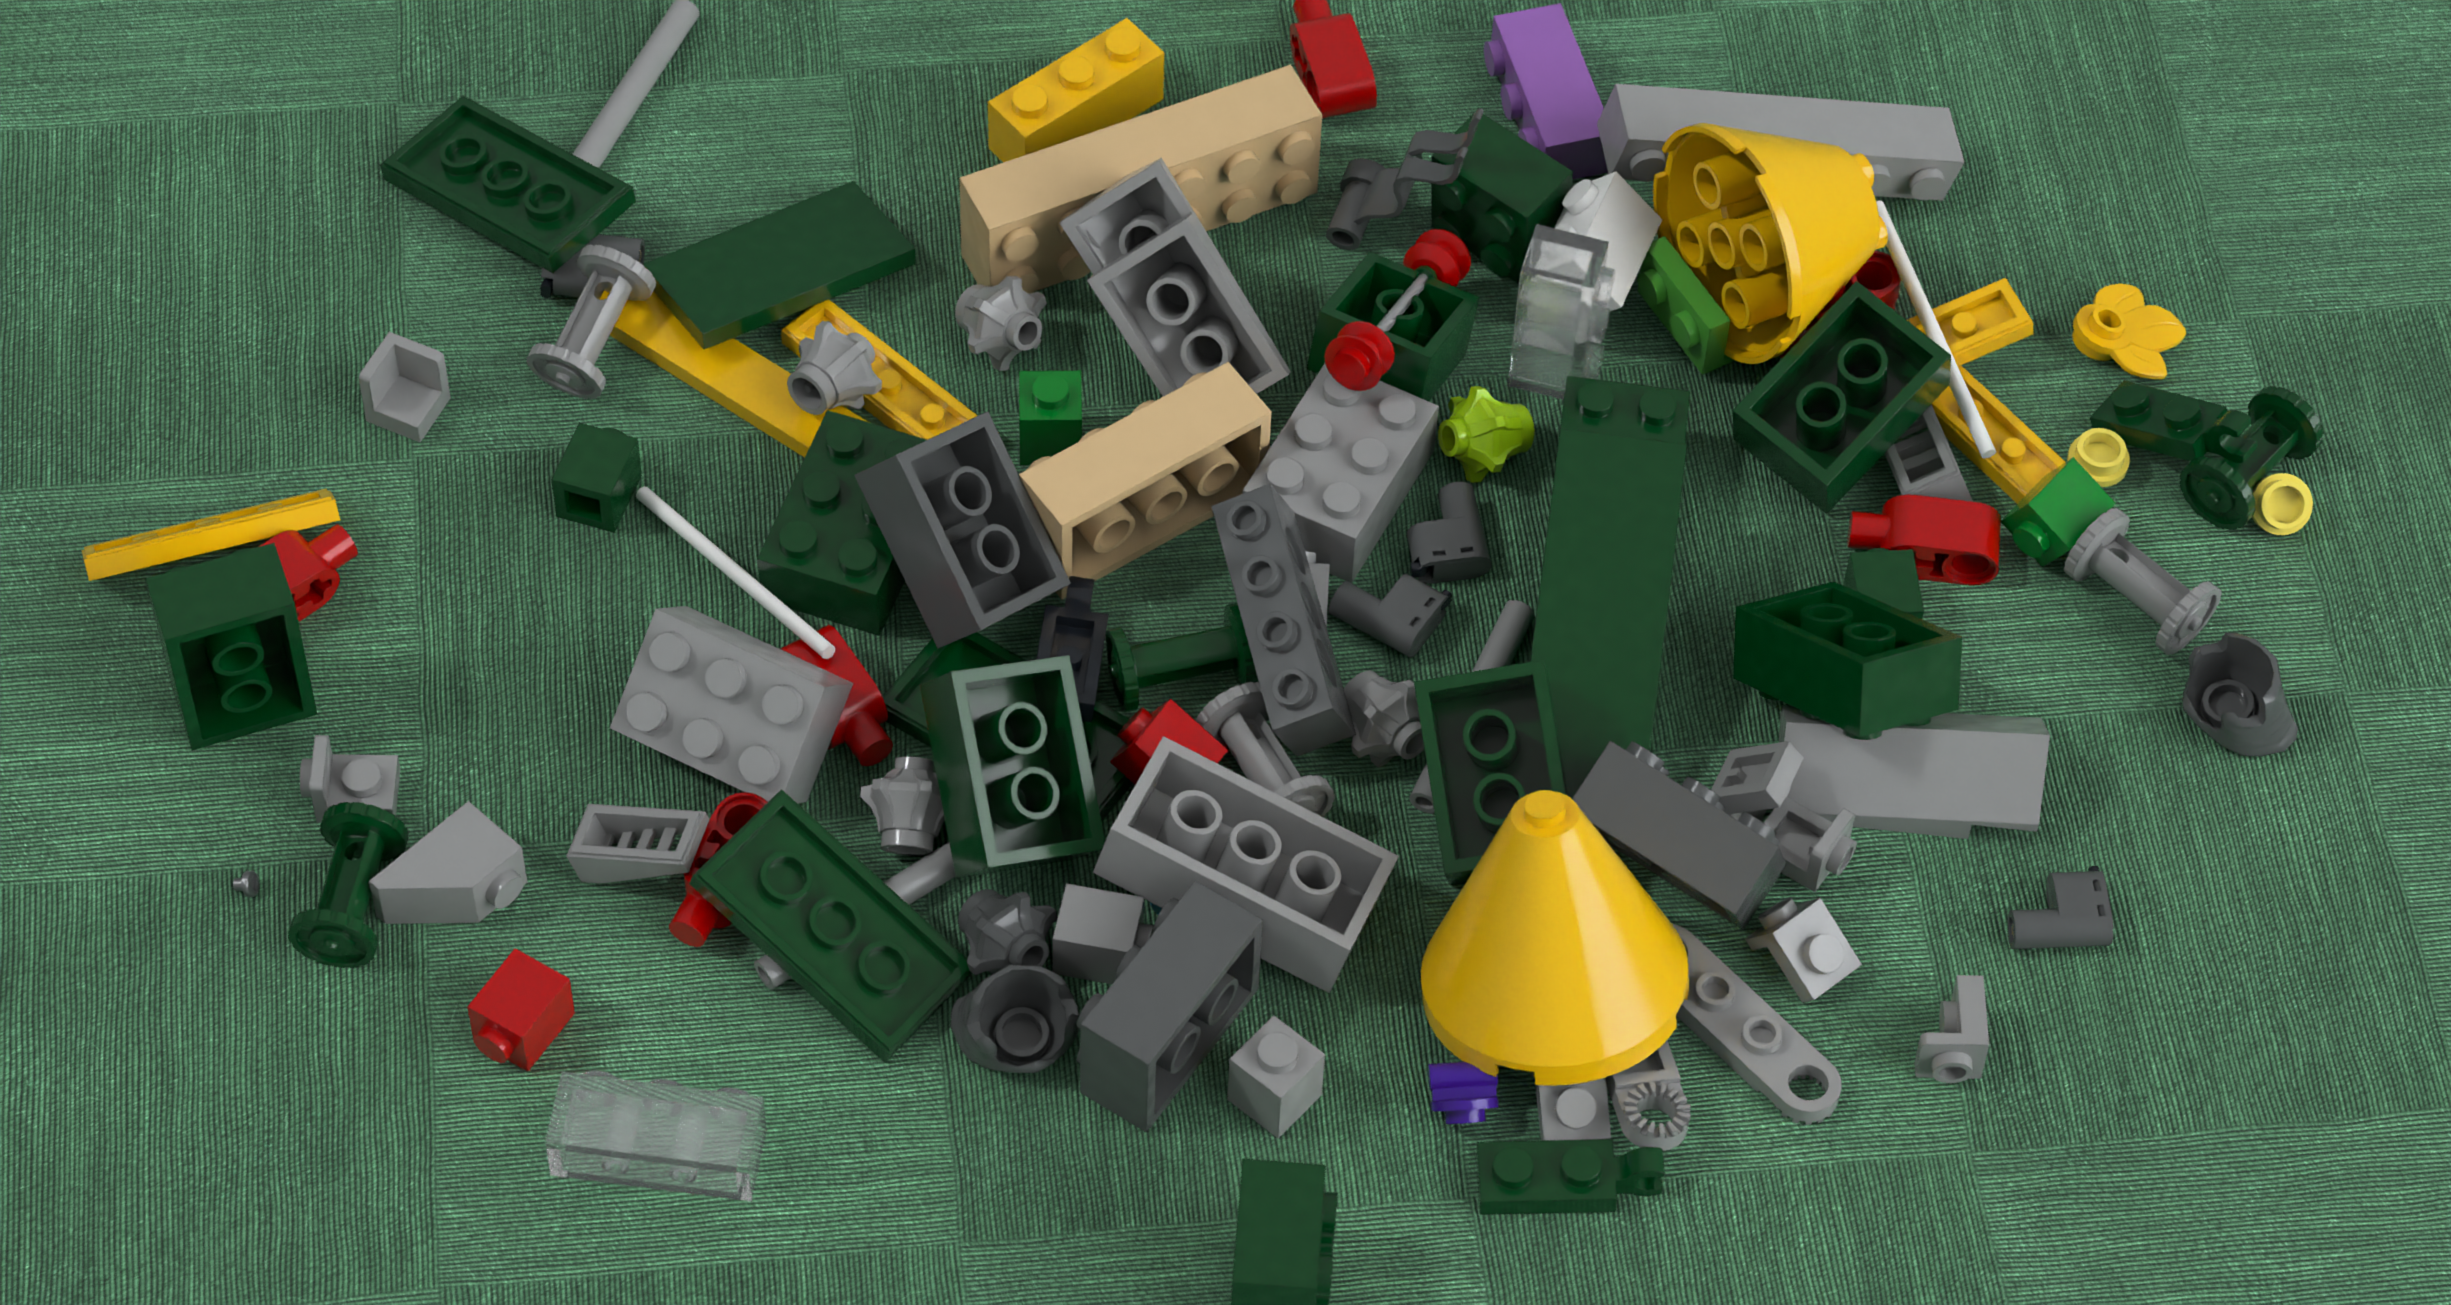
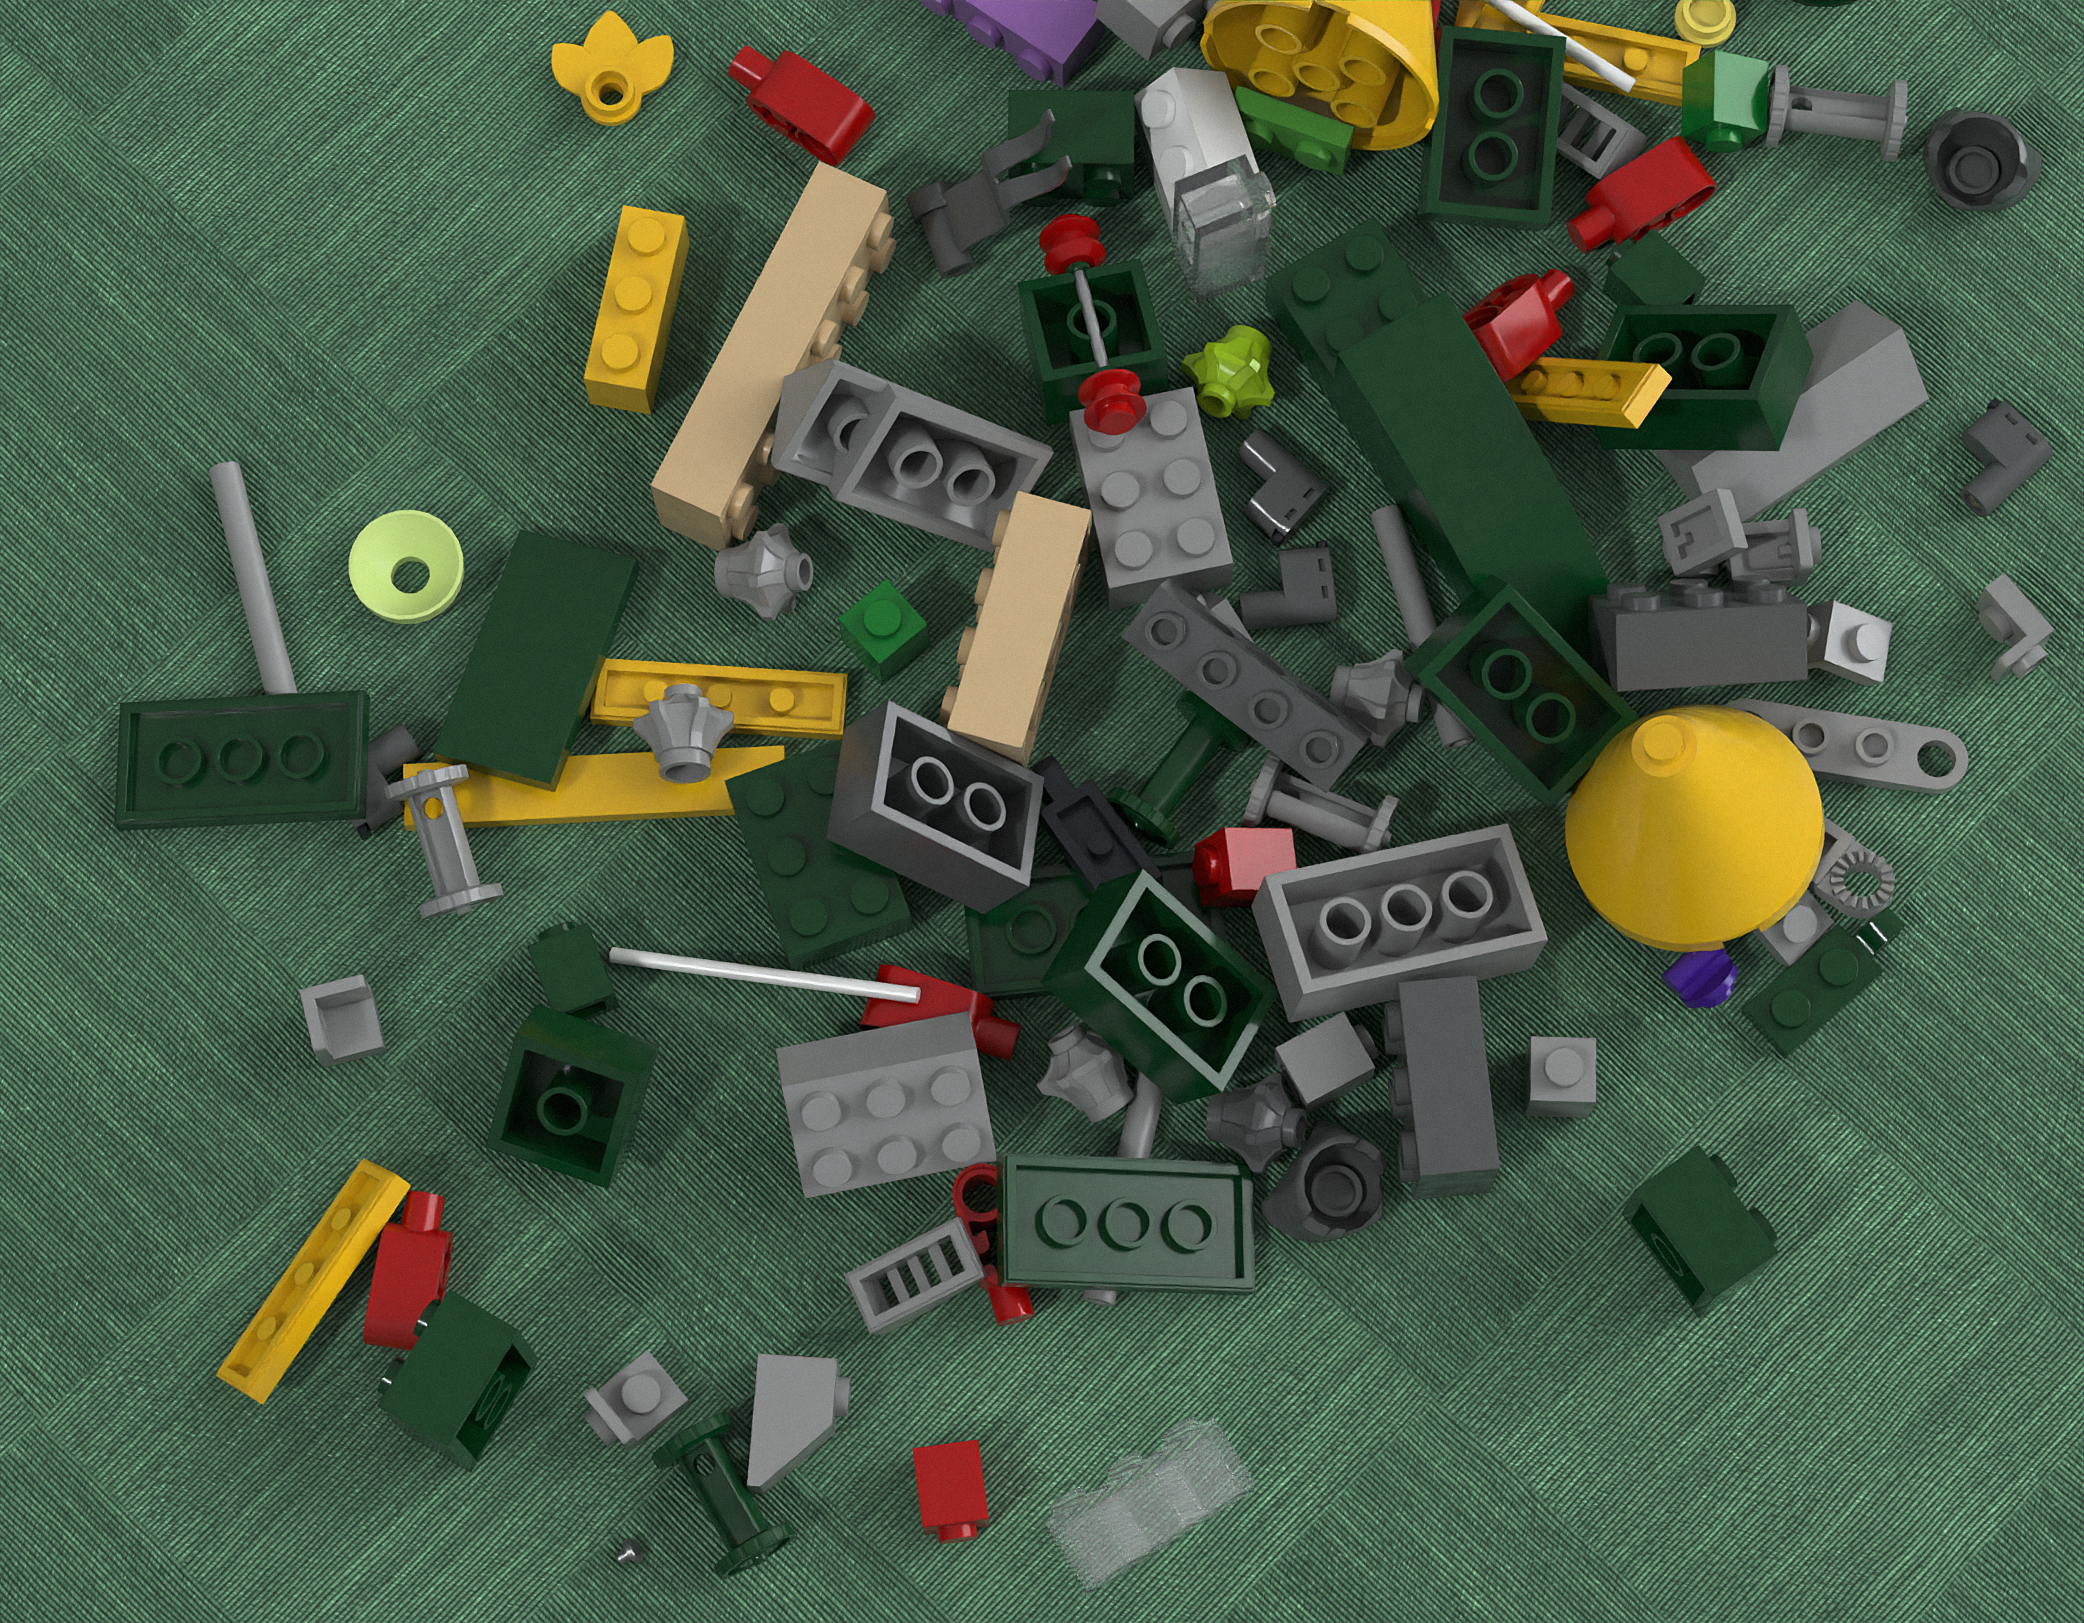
camera: 35 degrees left, 20 degrees up
none -> yellowish green piece [349,510,464,624]
none -> dark green brick [485,1004,659,1189]
none -> red piece [1462,269,1575,383]
none -> yellow tile [1503,357,1672,429]

